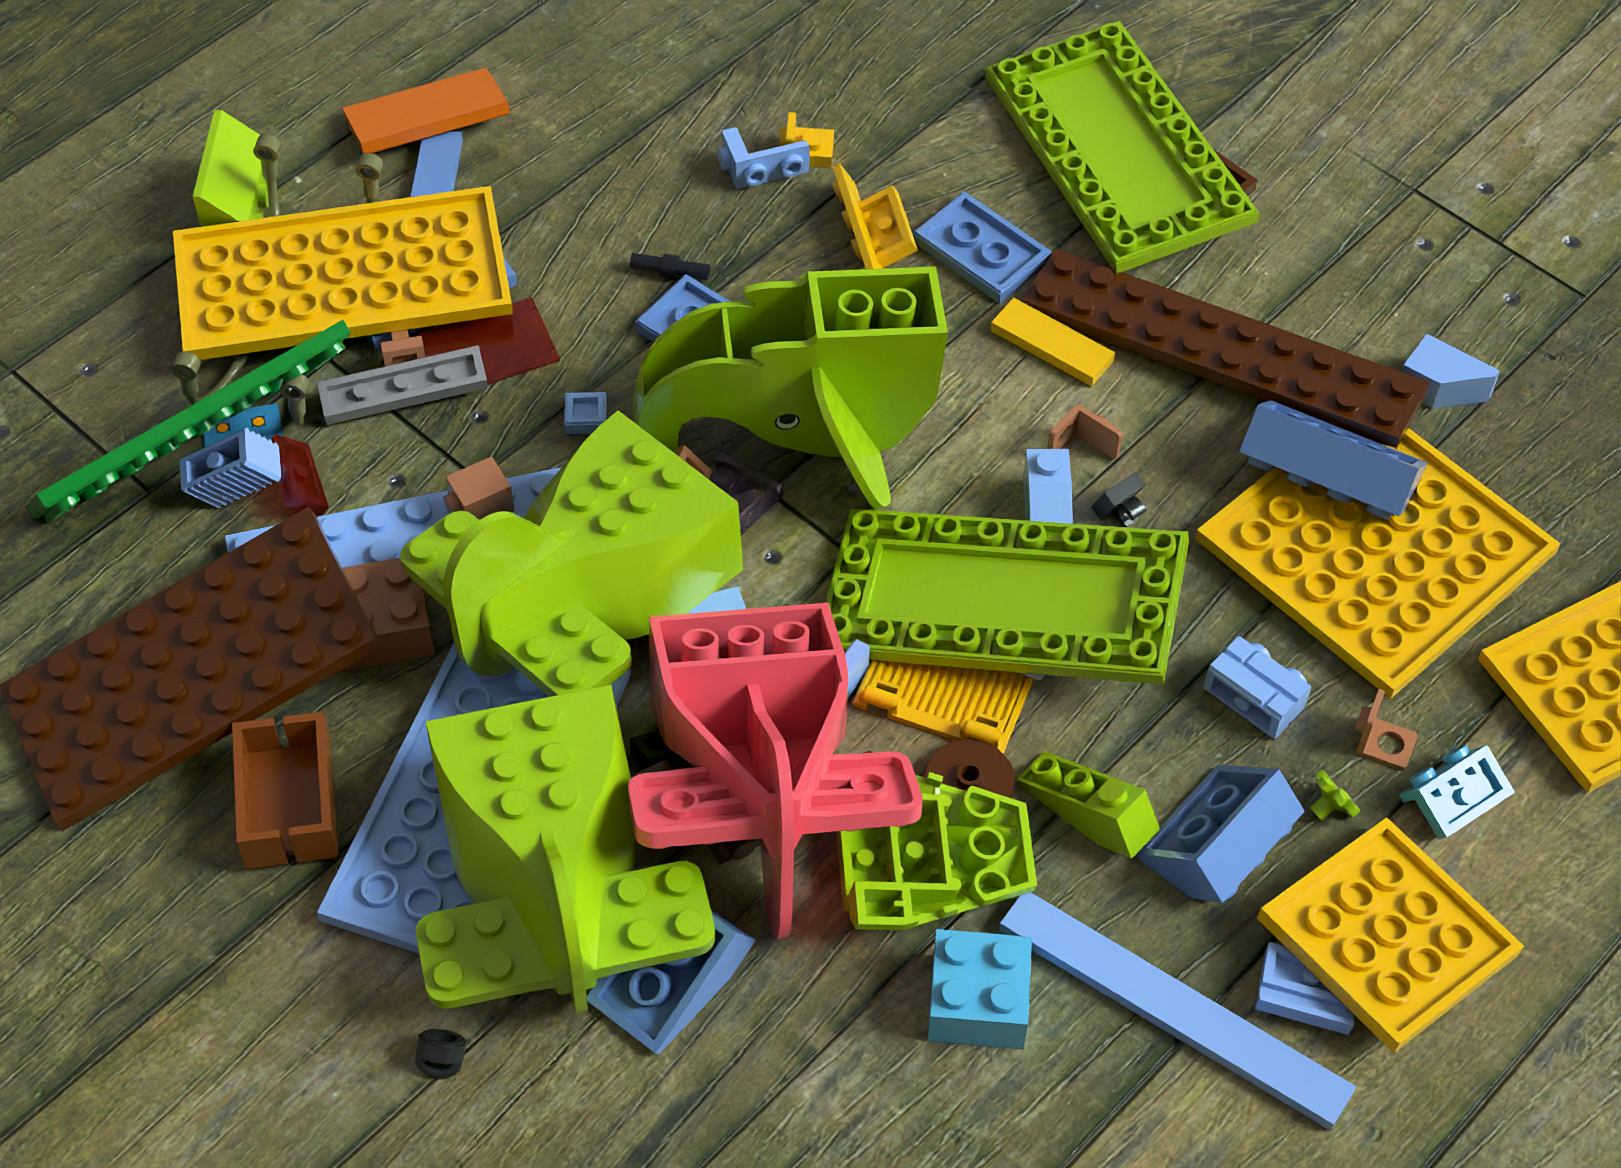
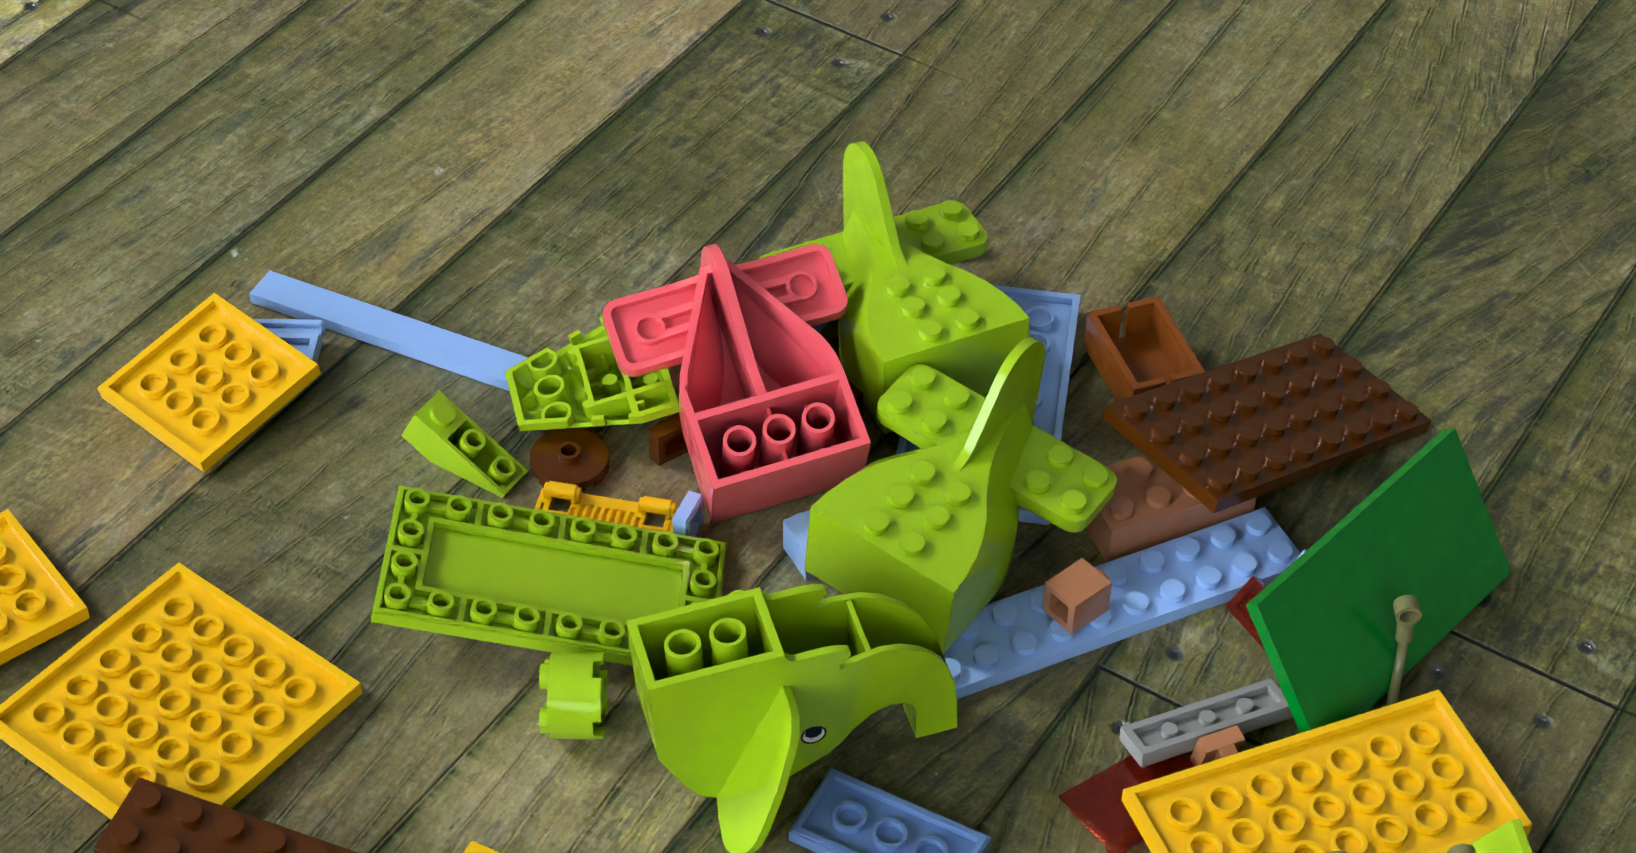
camera: 170 degrees right, 10 degrees down
light blue tile [564,392,607,434] -> none
medium azure piece [928,929,1032,1049] -> none
light blue slope [1022,449,1073,524] -> none
nougat bracket [1047,403,1123,460] -> none
pearl dark grey tile [1091,472,1146,527] -> none
medium blue slope [1136,765,1305,903] -> none
light blue brick [1203,636,1311,739] -> none
medium blue slope [1239,400,1428,519] -> none
lime plant [1310,769,1360,821] -> none
nougat bracket [1354,689,1418,771] -> none
bracket [1399,745,1514,839] -> none
none -> lime brick [539,652,608,740]

